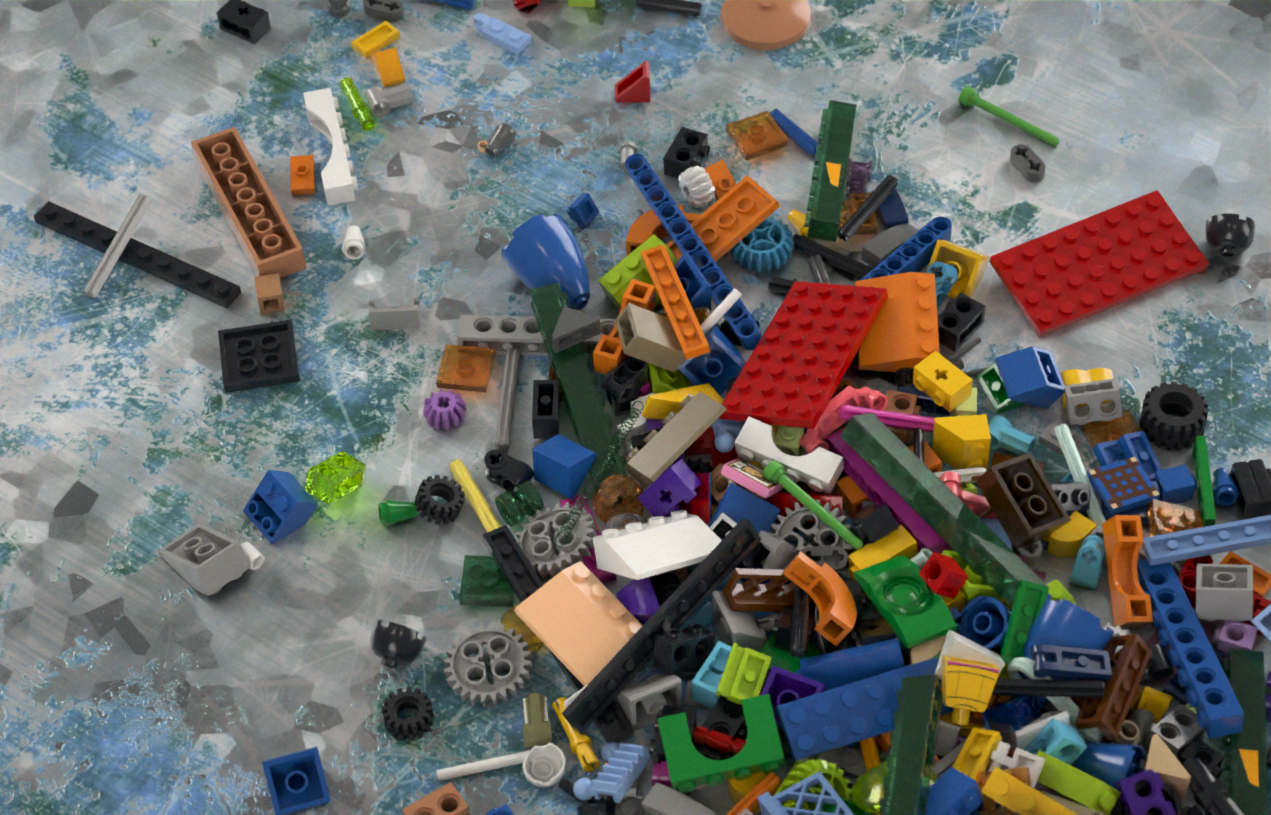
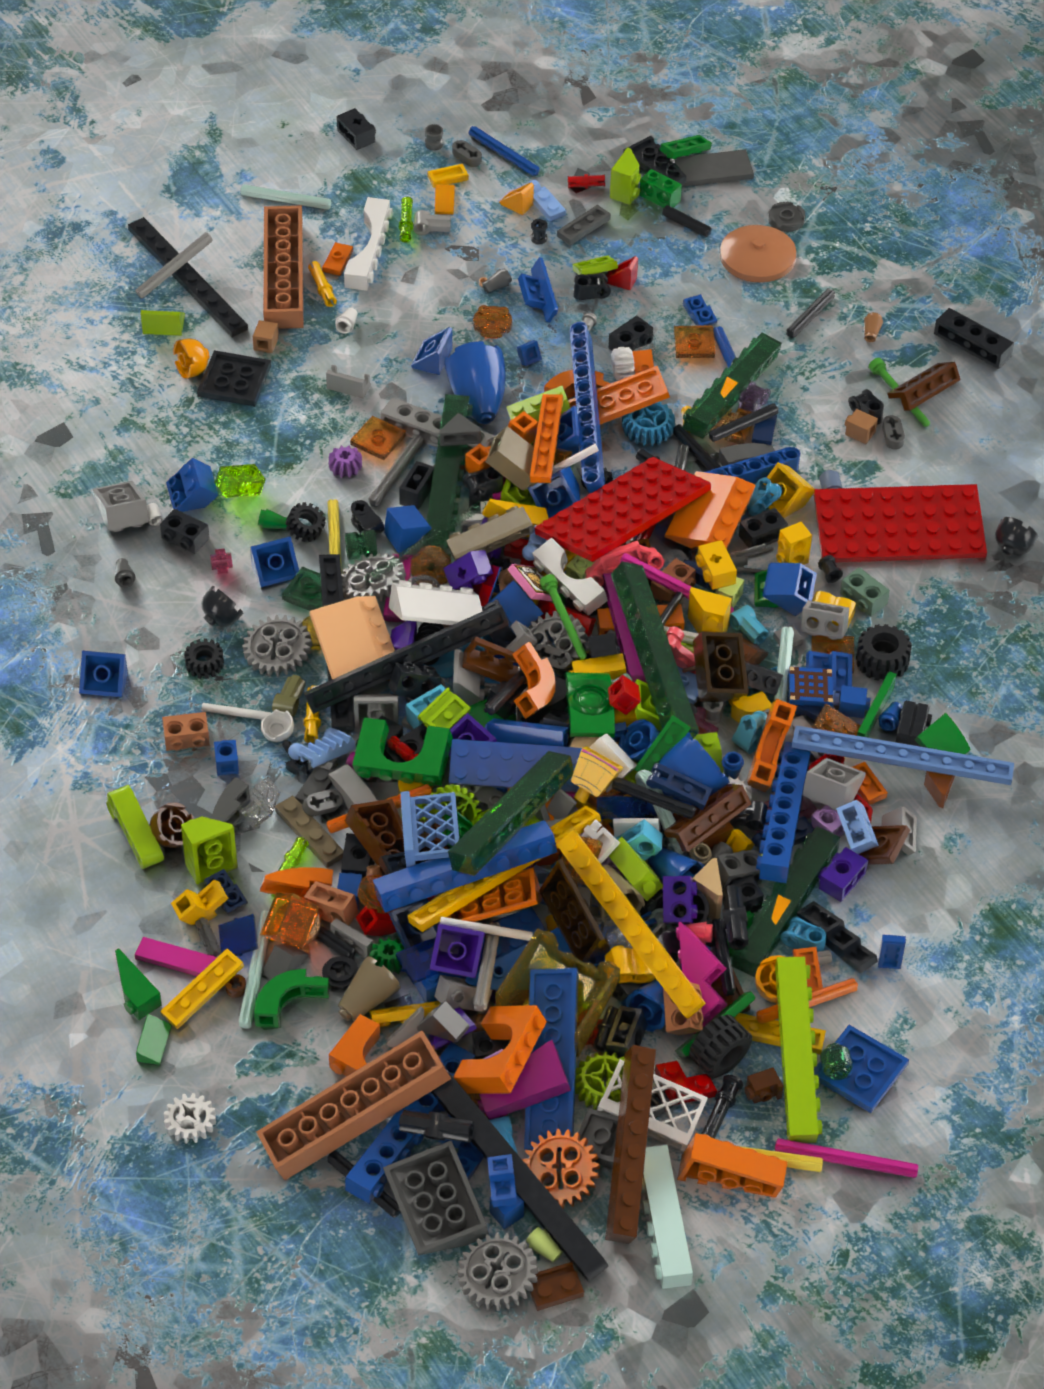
camera: 20 degrees right, 0 degrees up
none -> dark grey cone [115,558,135,588]
none -> lime slope [141,310,185,336]
none -> black brick [160,508,210,554]
none -> light orange cylinder [173,338,210,379]
none -> clear pink gear [210,548,233,574]
none -> light aqua axle [240,184,331,210]
none -> blue slope [250,536,301,587]
none -> yellow pin [308,261,337,307]
none -> blue slope [411,326,453,375]
none -> clear orange plate [473,305,512,339]
none -> light orange slope [499,182,534,215]
none -> blue bracket [518,257,558,323]
none -> black bush [531,219,548,244]
none -> dark grey plate [557,205,611,246]
none -> lime plate [572,255,618,275]
none -> black piece [573,273,611,300]
none -> blue slope [682,294,717,328]
none -> blue cone [722,752,744,779]
none -> yellow brick [776,522,812,565]
none -> black axle [786,288,835,338]
none -> black bush [818,555,843,583]
none -> sand blue brick [819,470,842,489]
none -> sand green brick [840,567,890,617]
none -> medium nougat brick [844,409,878,444]
none -> black piece [848,389,884,425]
none -> medium nougat cone [864,312,883,342]
none -> reddish brown fence [887,362,961,411]
none -> black brick [934,308,1014,369]

